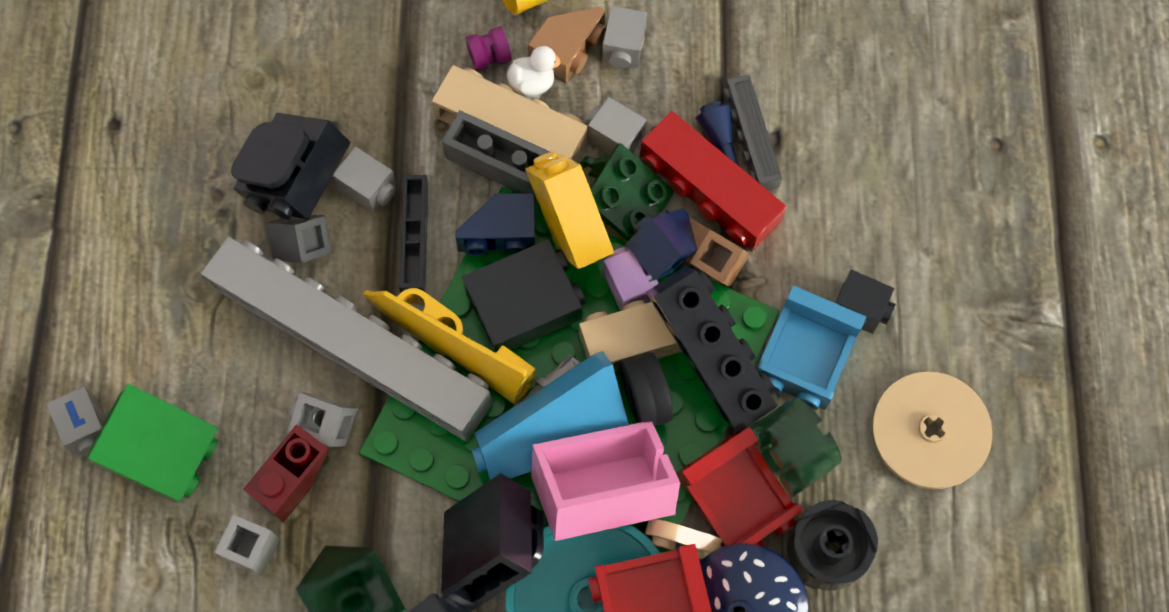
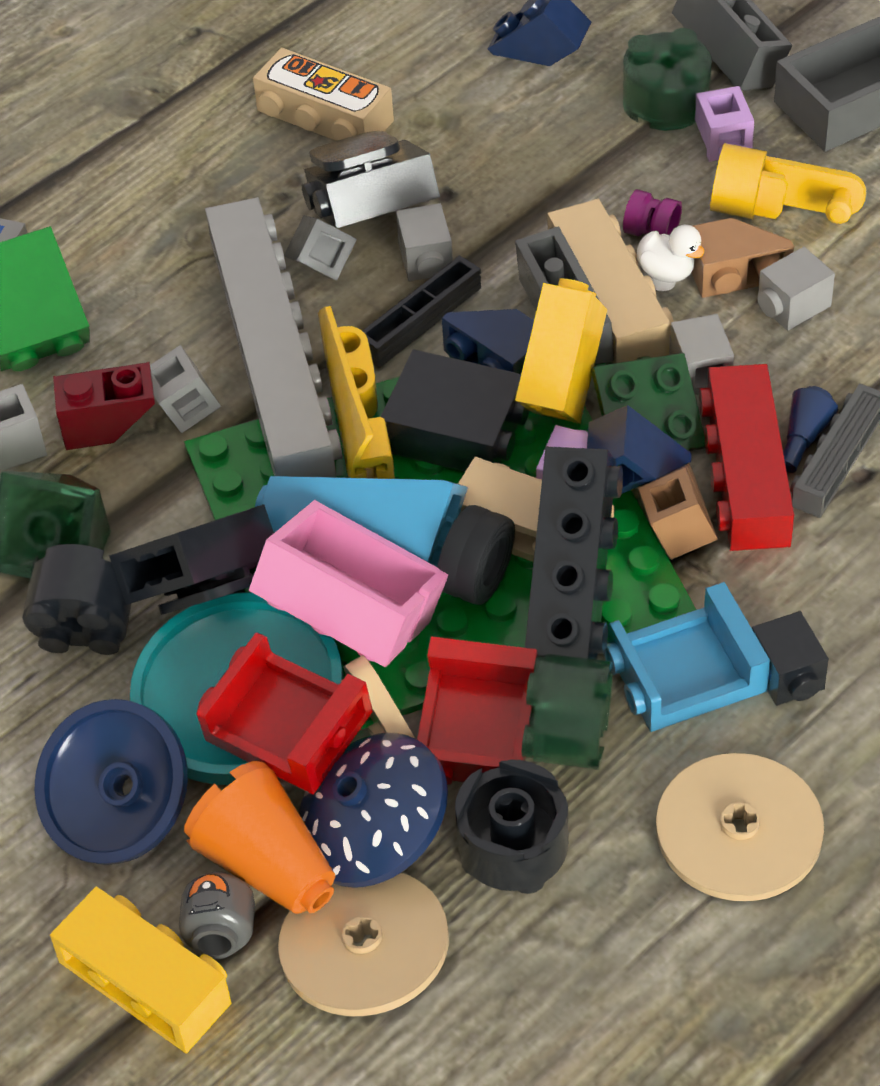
camera: 50 degrees right, 20 degrees down
none -> tan brick [253,47,394,141]

